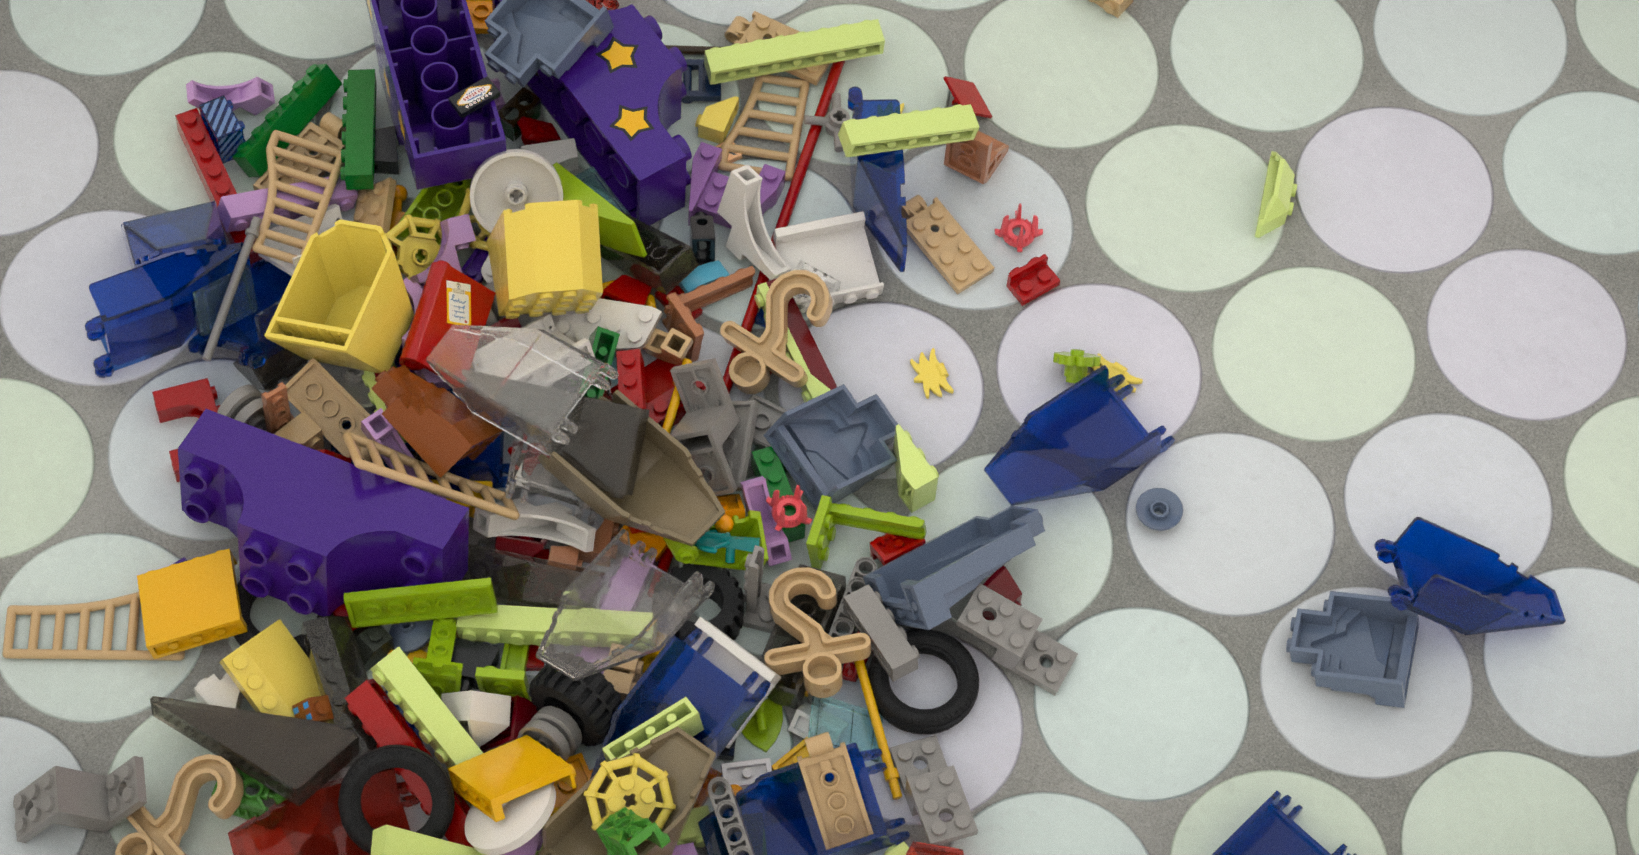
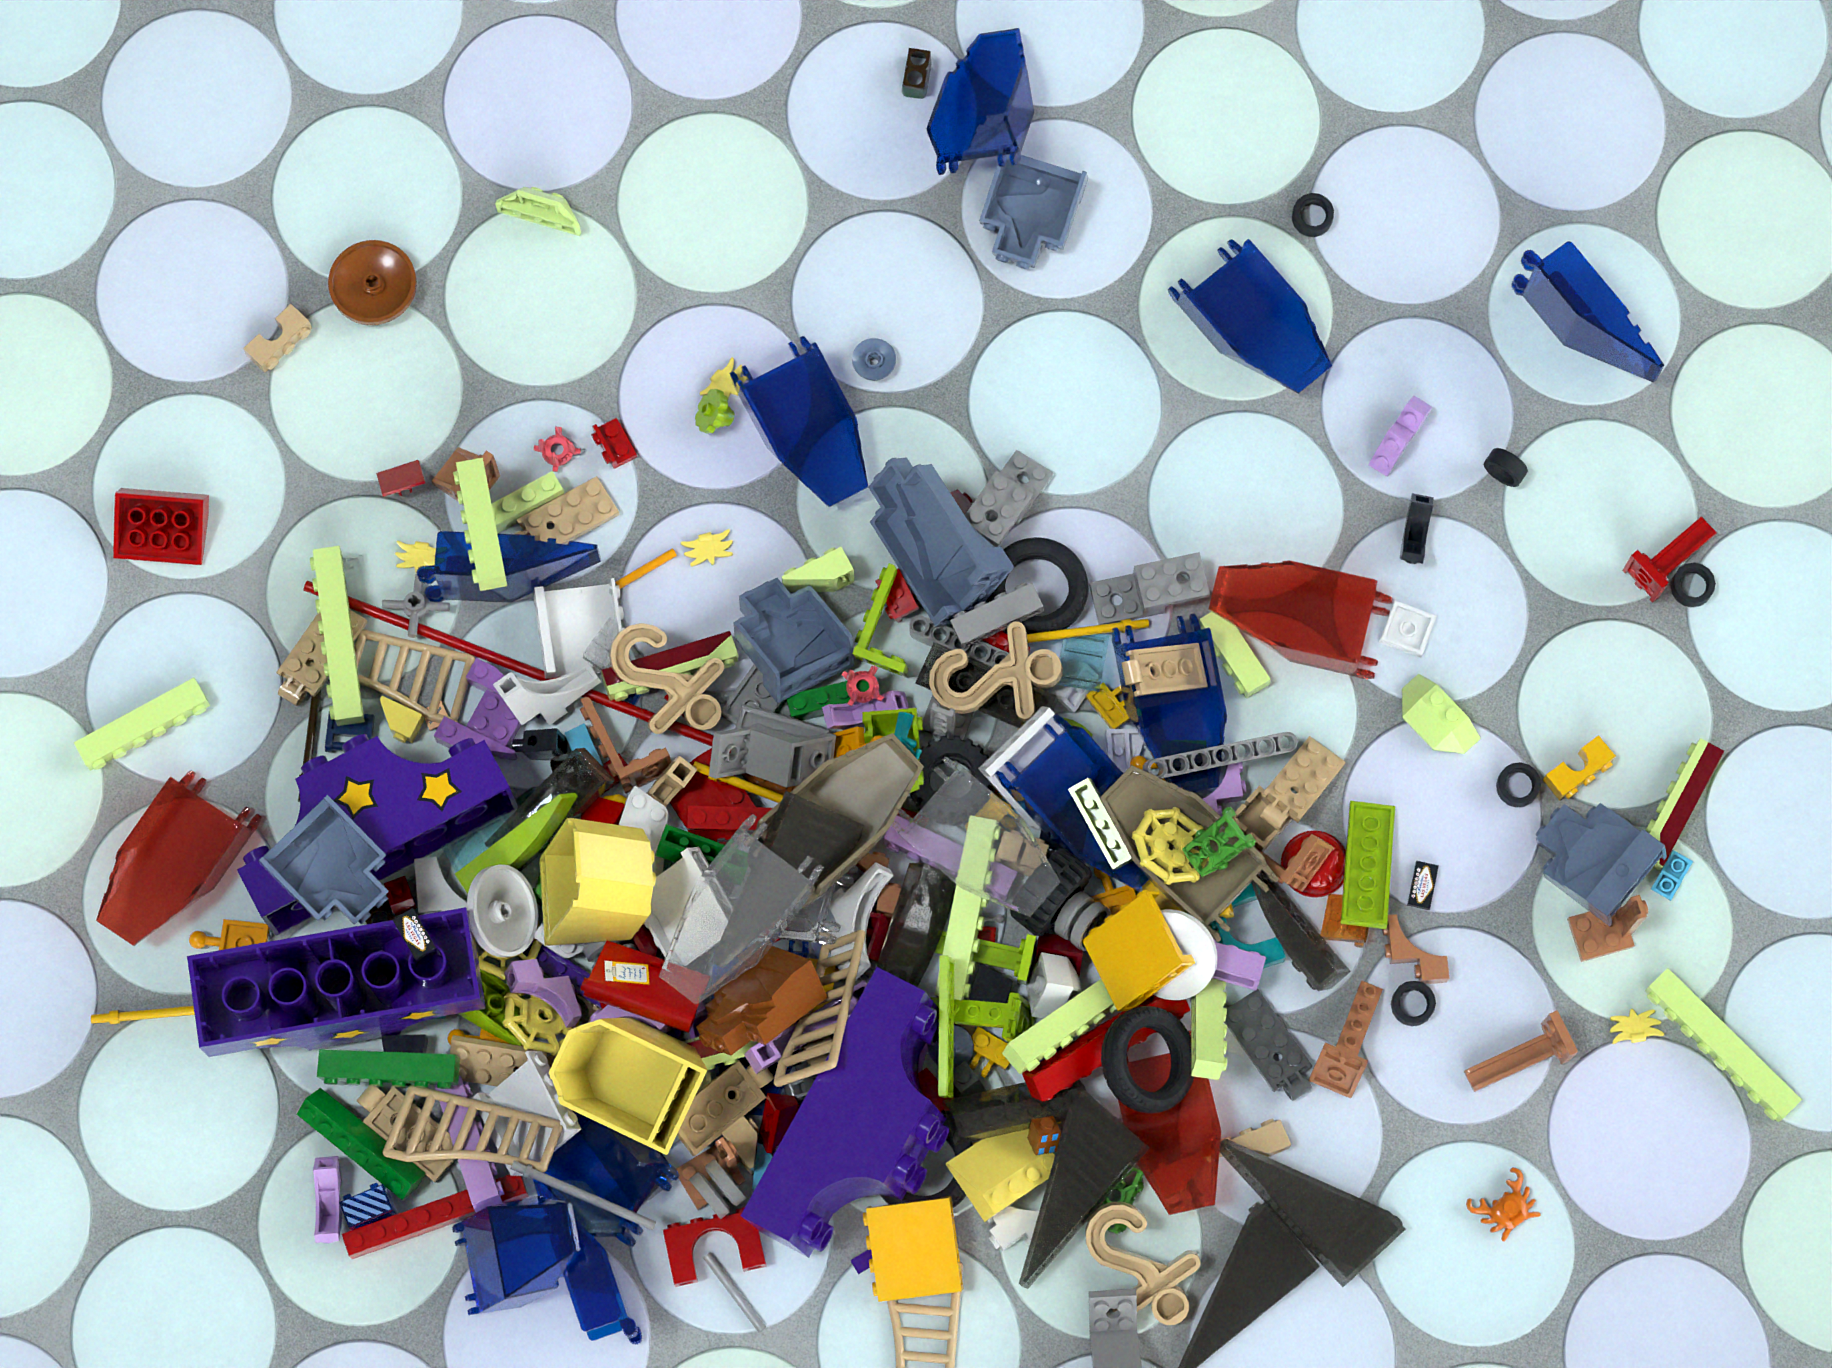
camera: 80 degrees left, 15 degrees up
none -> dark orange dish [328,240,417,325]
none -> yellowish green brick [492,471,564,534]
none -> light orange bar [615,548,677,589]
none -> light grey bar [703,1253,766,1333]
none -> dark brown piece [902,48,932,99]

